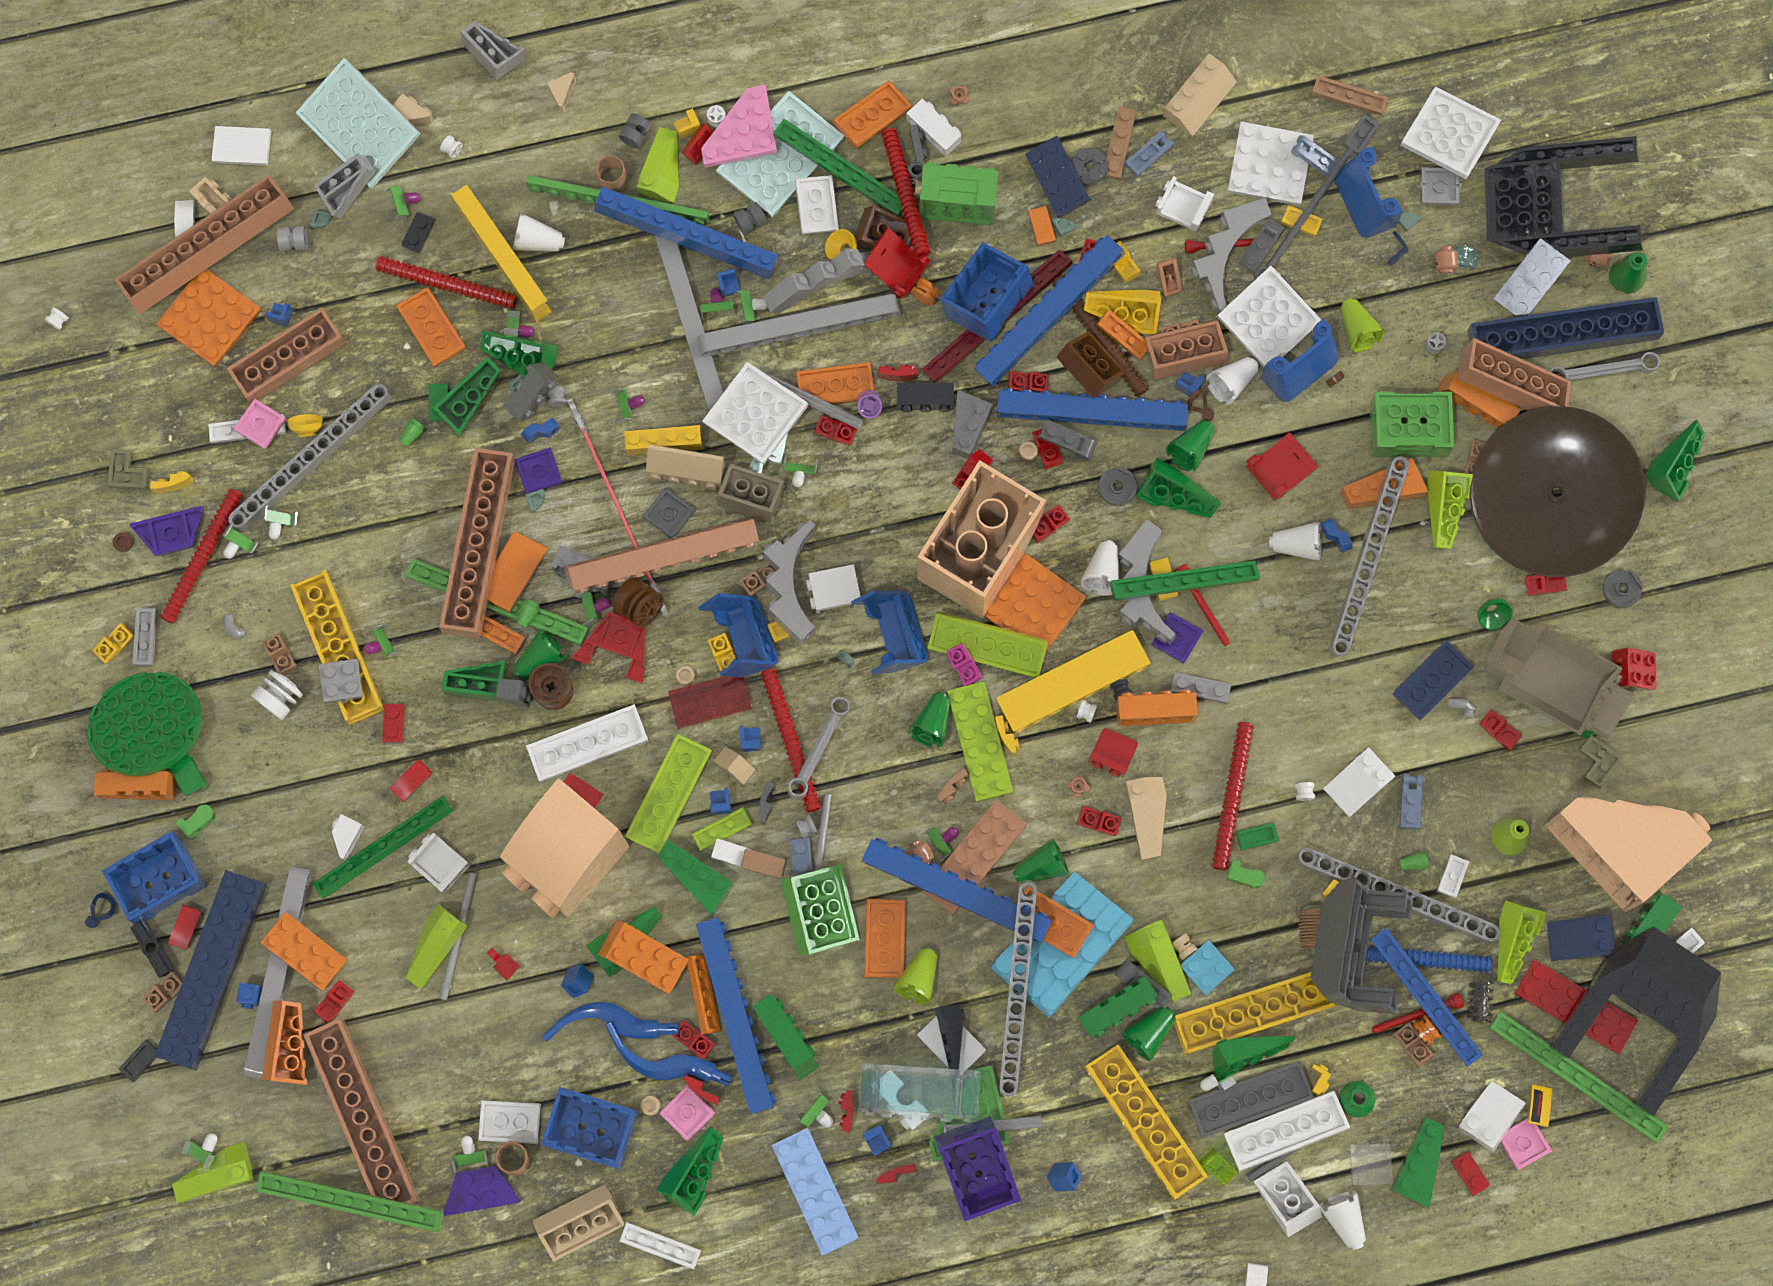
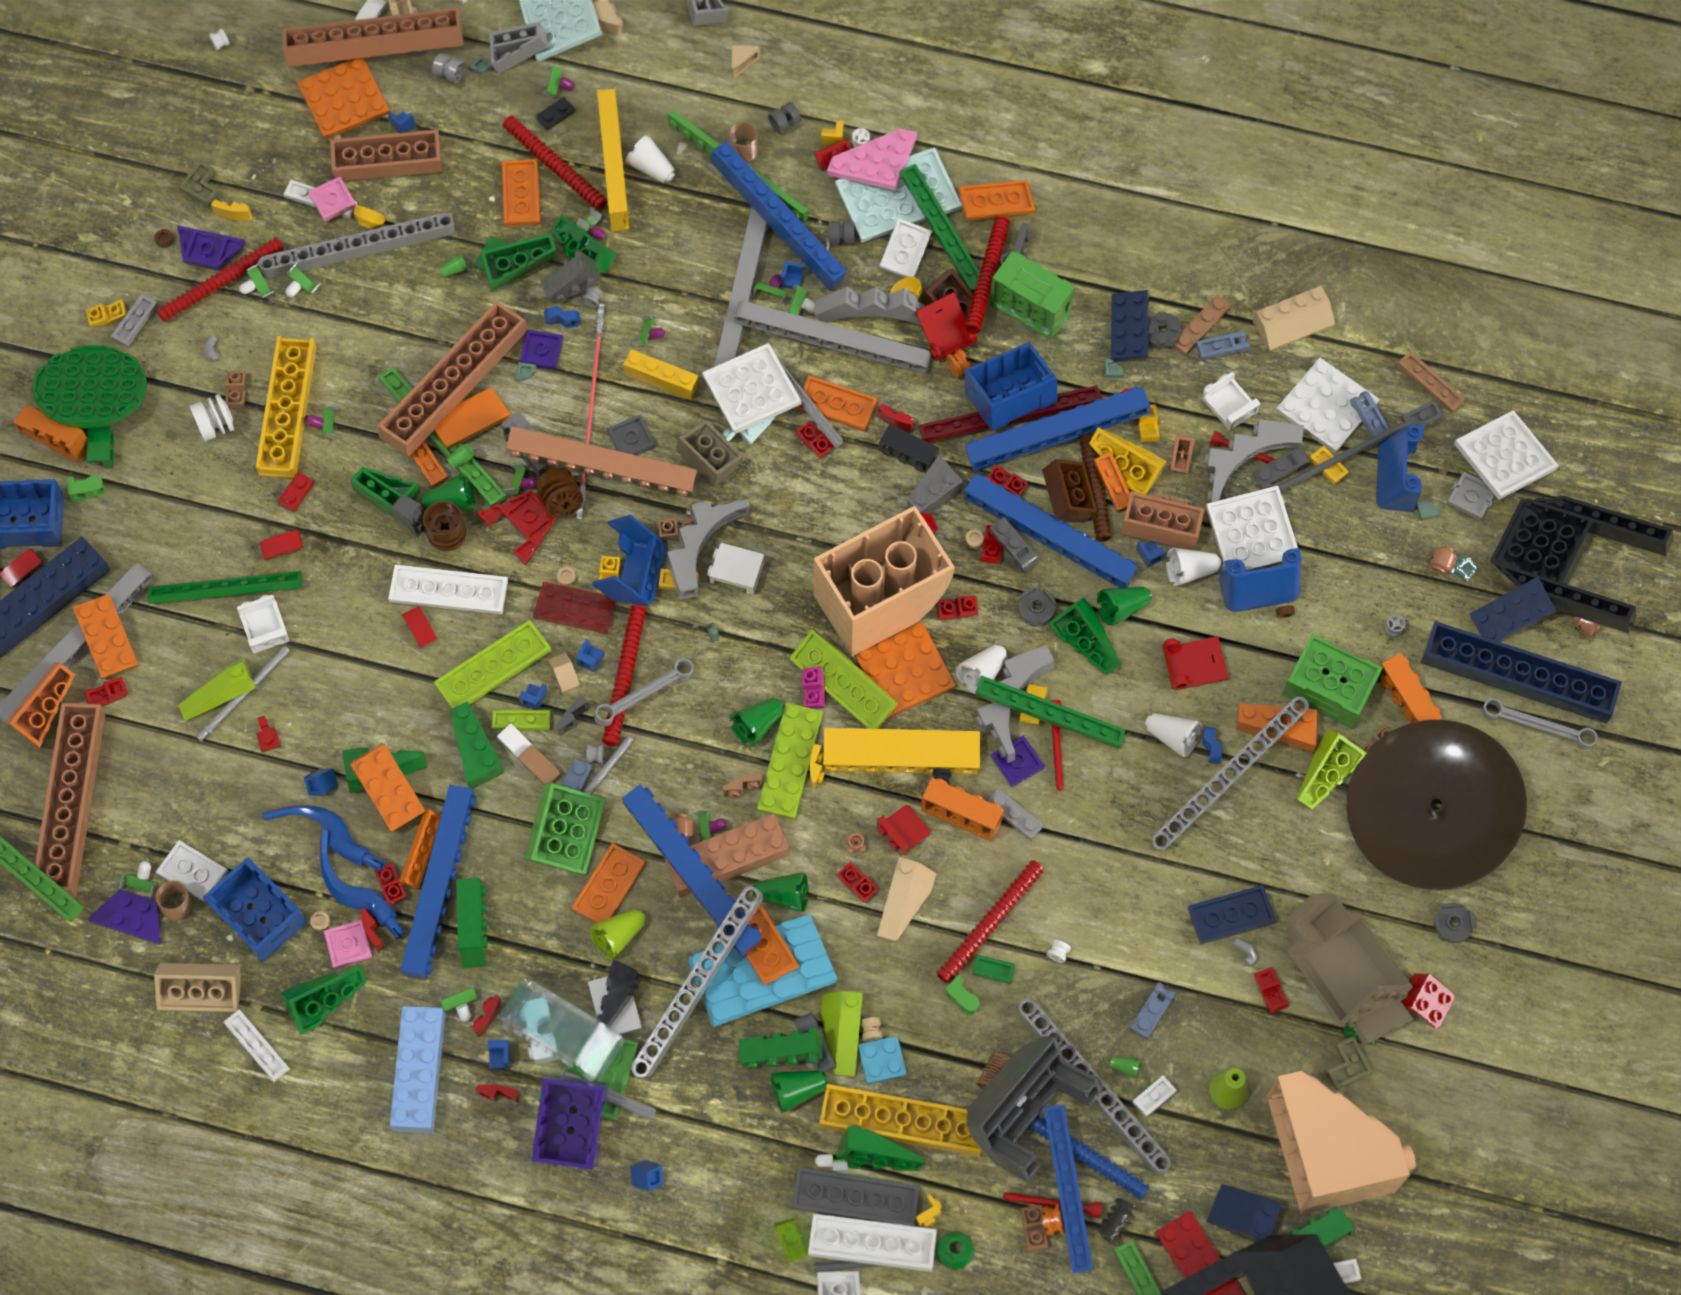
camera: 25 degrees right, 10 degrees down
blue brick [236,983,263,1009] -> none
light grey plate [319,659,363,703] -> none
white slope [332,814,365,861] -> none
white wheel [440,135,463,159] -> none
light nougat slope [500,778,630,919] -> none
lime wedge [637,127,679,204] -> none
tan slope [646,445,726,490] -> none
piece [783,455,818,487] -> none
blue windscreen [851,590,928,674] -> none
medium lavender wheel [857,390,882,419] -> none
white brick [907,99,961,157] -> none
nougat plate [950,86,969,105] -> none
orange tile [1028,206,1056,246] -> none
white wheel [1076,700,1097,723] -> none
yellow tile [1084,1045,1208,1200] -> none
reddish brown piece [1187,388,1214,421] -> none
white slope [1323,747,1395,817] -> none
lime cone [1340,299,1385,352] -> none
dark blue piece [1388,231,1409,266] -> none
nougat brick [1457,338,1572,411] -> none
green piece [1477,598,1513,630] -> none
lime wedge [1497,900,1547,984] -> none
red slope [1524,573,1568,596] -> none
green cone [1609,252,1647,294] -> none
green wedge [1646,420,1705,502] -> none

